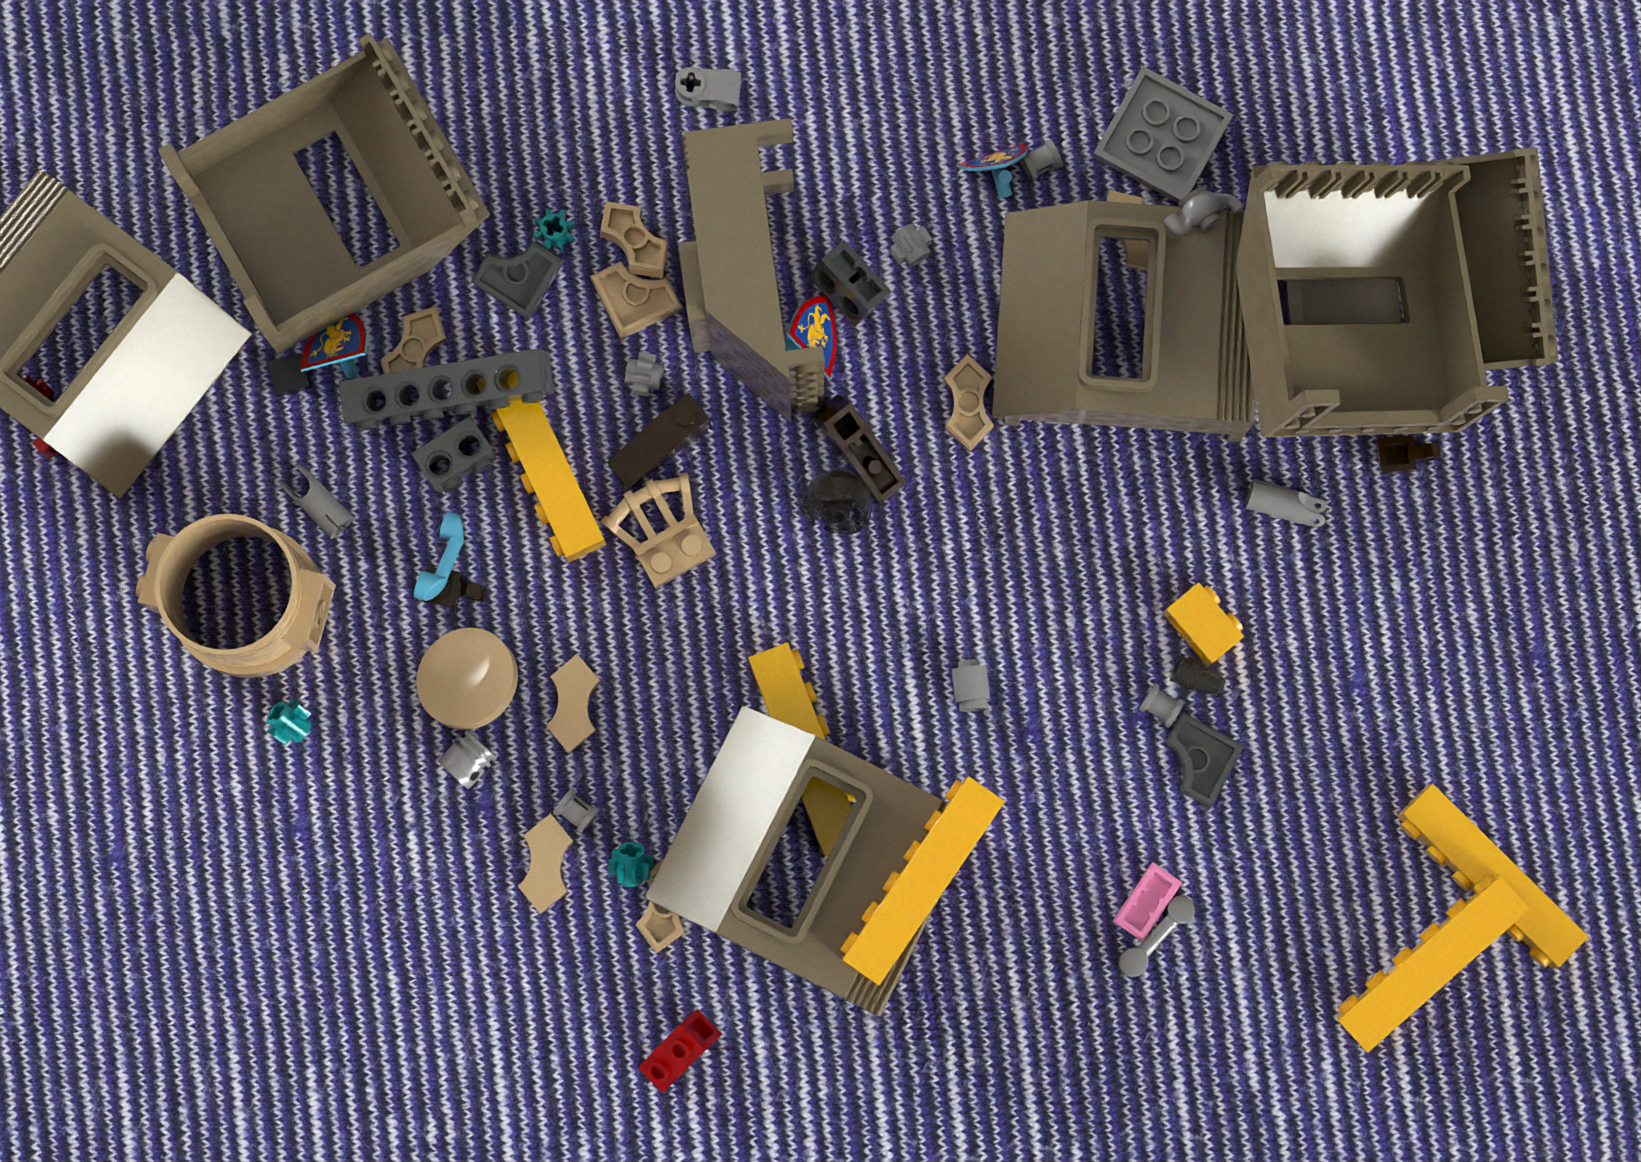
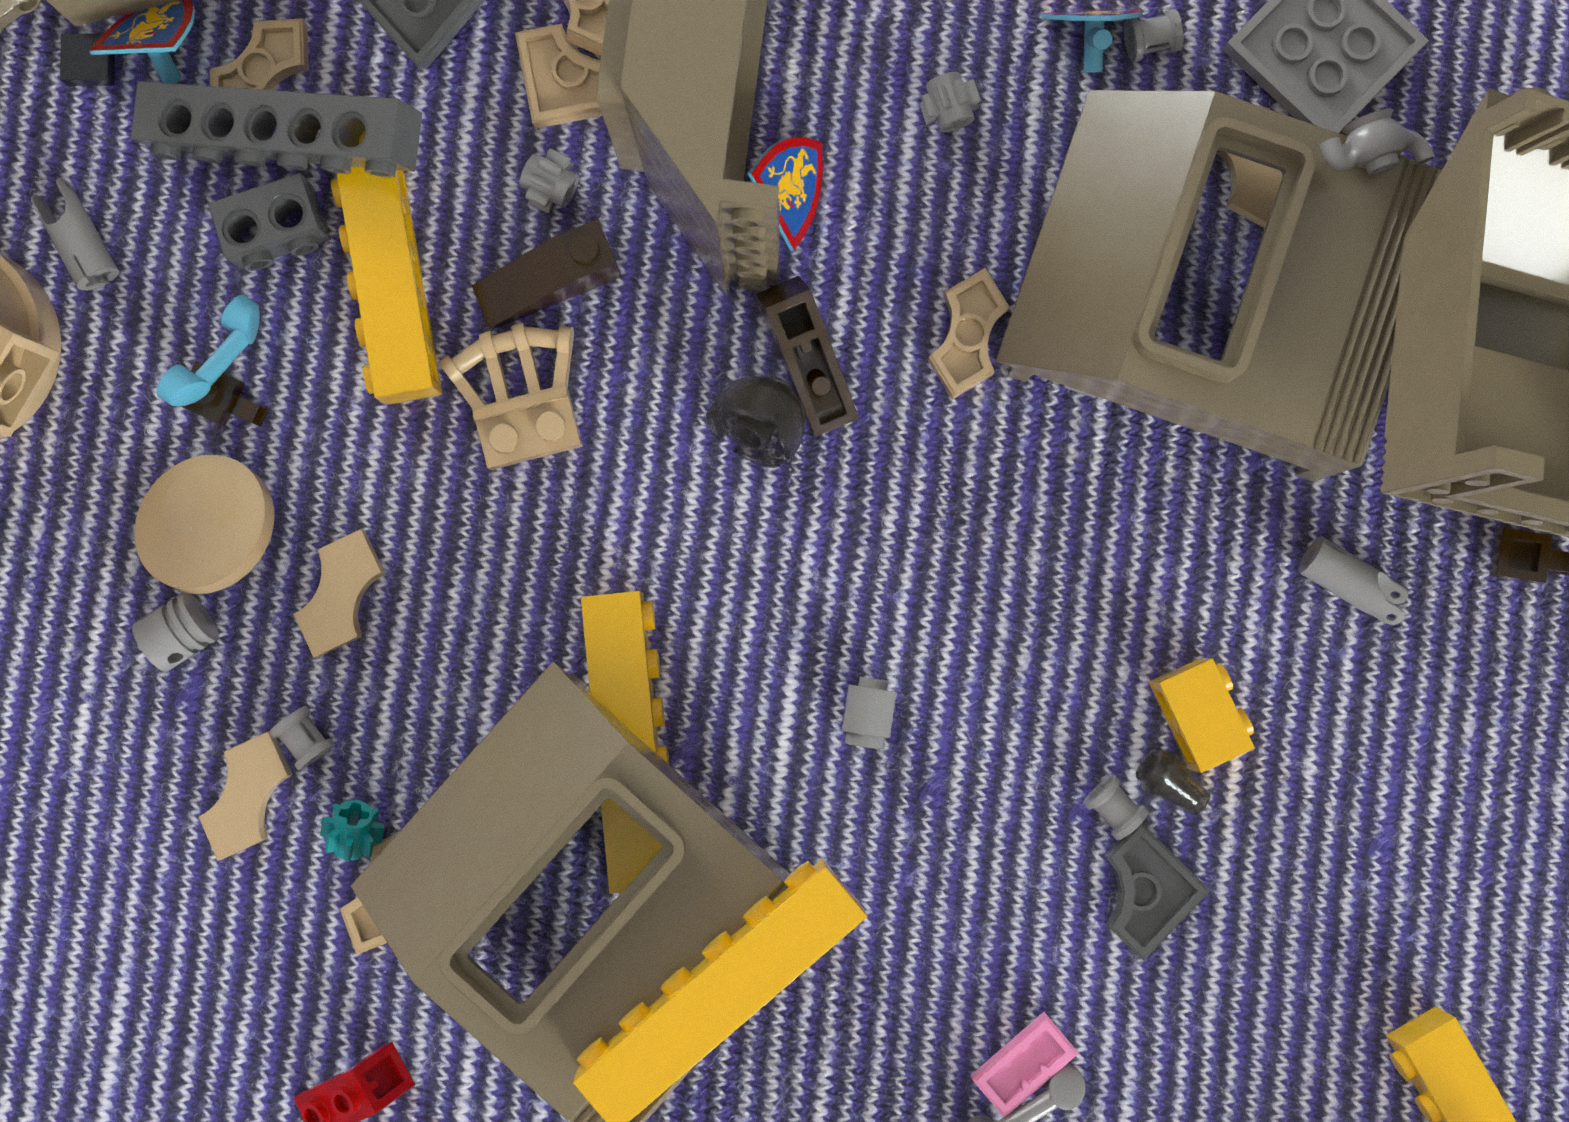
camera: 15 degrees right, 5 degrees up
dark grey brick [808,240,891,327] -> none

